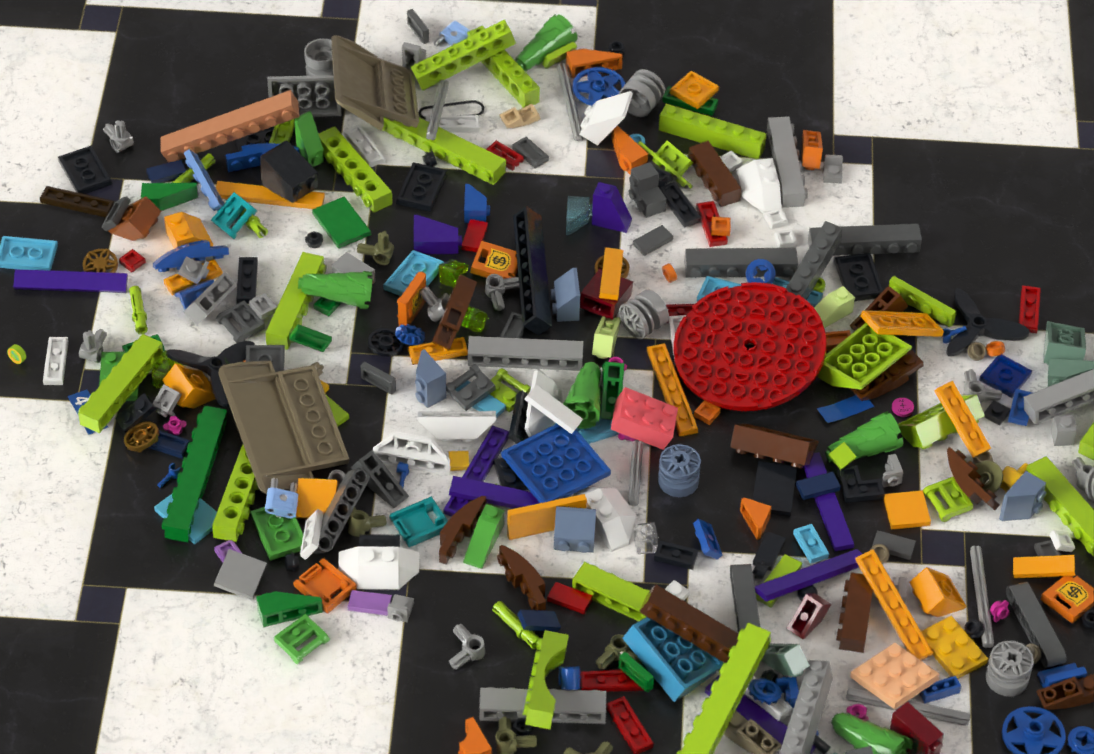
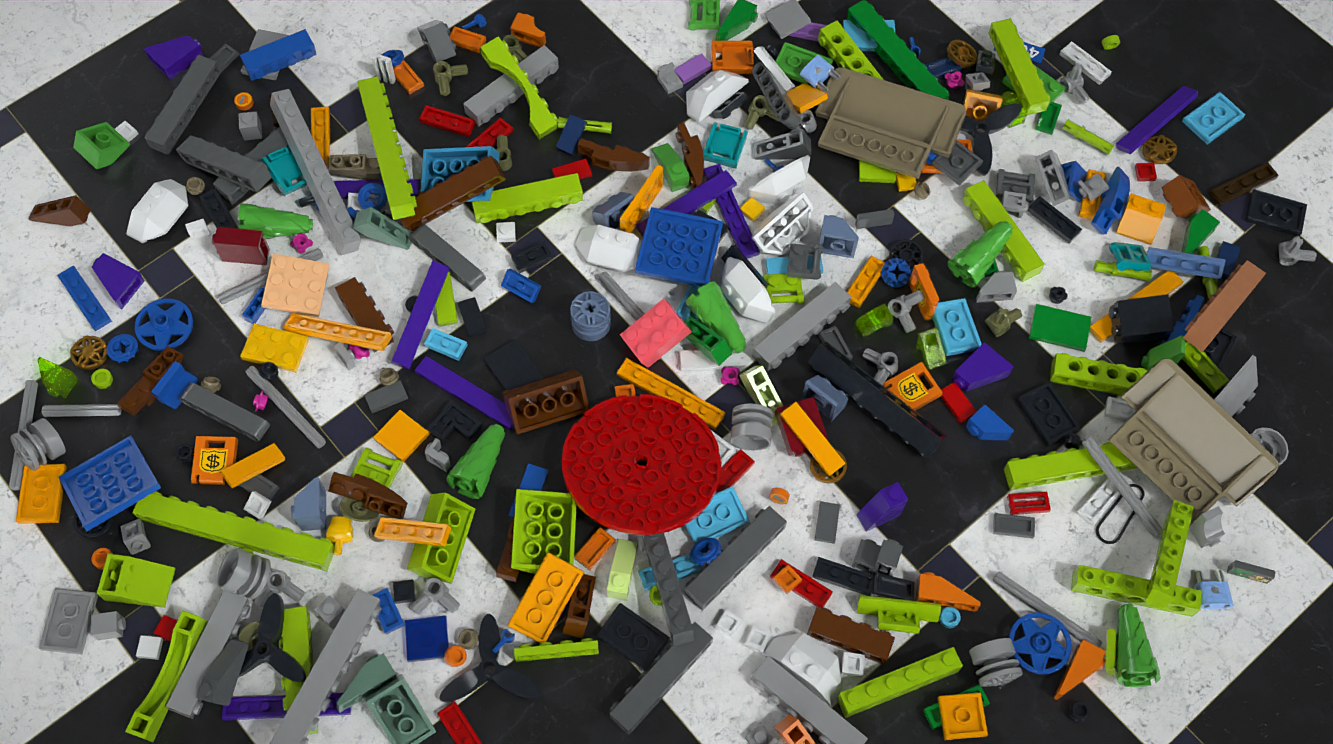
camera: 135 degrees right, 15 degrees up
dark grey tile [102,196,131,231] -> none
green tile [289,324,332,352] -> none
reddish brown slope [432,274,477,350] -> none
light grey axle [449,624,486,670] -> none
tan slope [499,104,541,128] -> none
white tile [525,384,583,434] -> none
blue piece [559,666,580,690] -> none
clear light blue slope [566,196,593,235] -> none
white slope [580,91,633,145] -> none
green tile [619,651,654,693] -> none
clear brick [634,522,658,554] -> none
orange slope [740,498,771,540] -> none
black plate [752,561,769,581] -> none
dark red slope [786,593,832,639] -> none
dark blue tile [796,472,841,500] -> none
lime tile [828,442,856,470] -> none
dark pink piece [892,398,914,417] -> none
light orange slope [909,567,967,617] -> none
light grey wheel [986,641,1034,696] -> none

